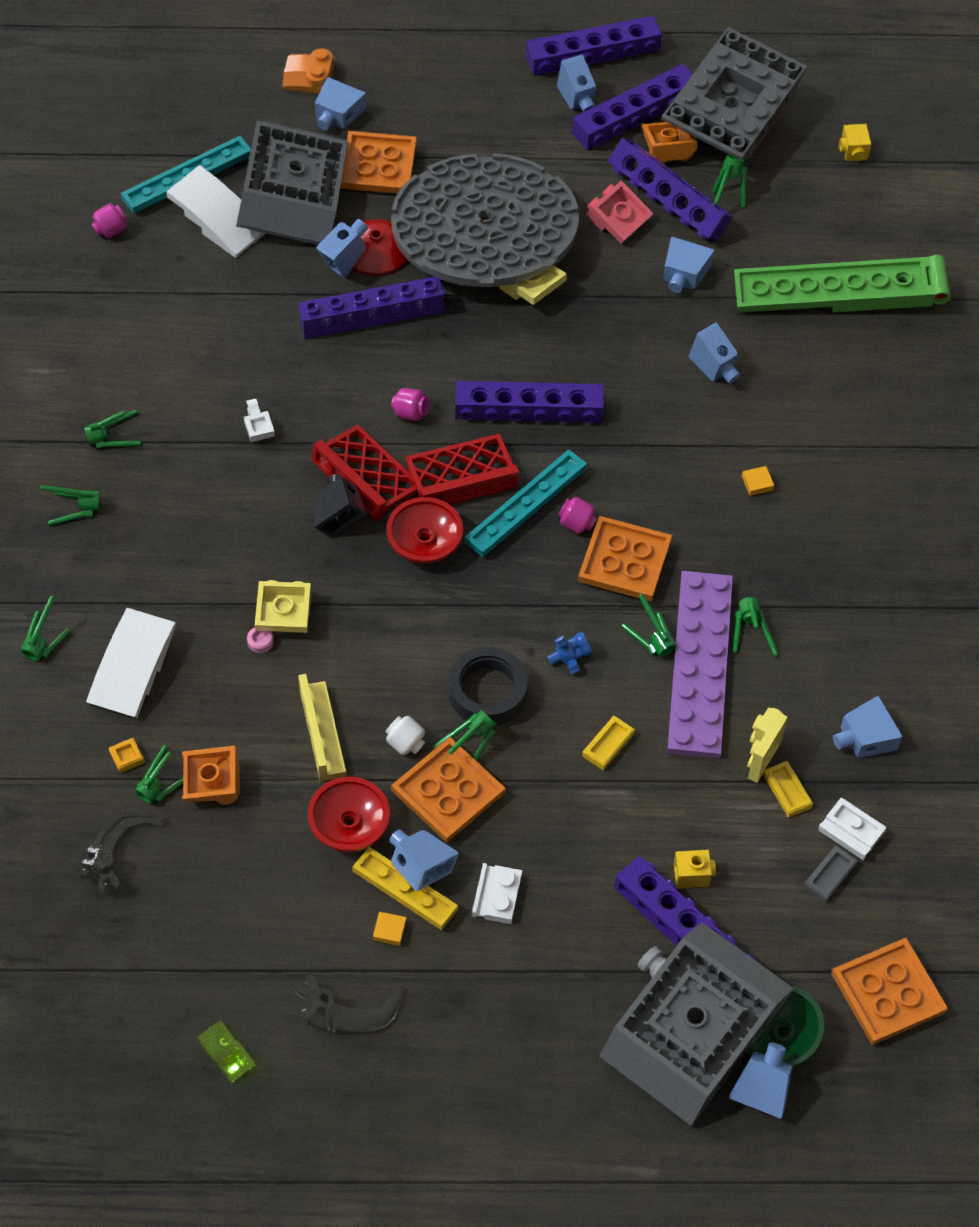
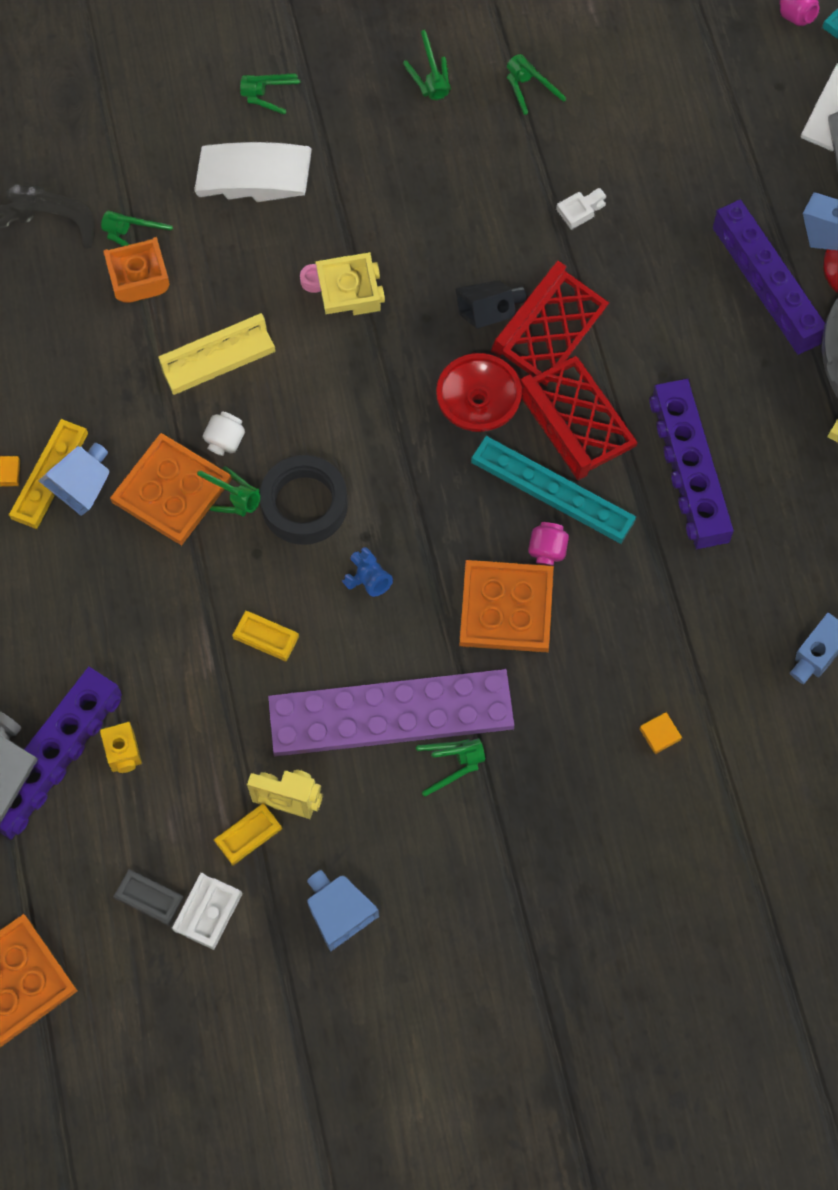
camera: 80 degrees right, 10 degrees up
light orange tile [109,738,144,773] -> none
red dish [308,777,390,852] -> none
dark pink head [391,388,430,421] -> none
white plate [472,863,522,924] -> none
green plant [622,593,677,657] -> none

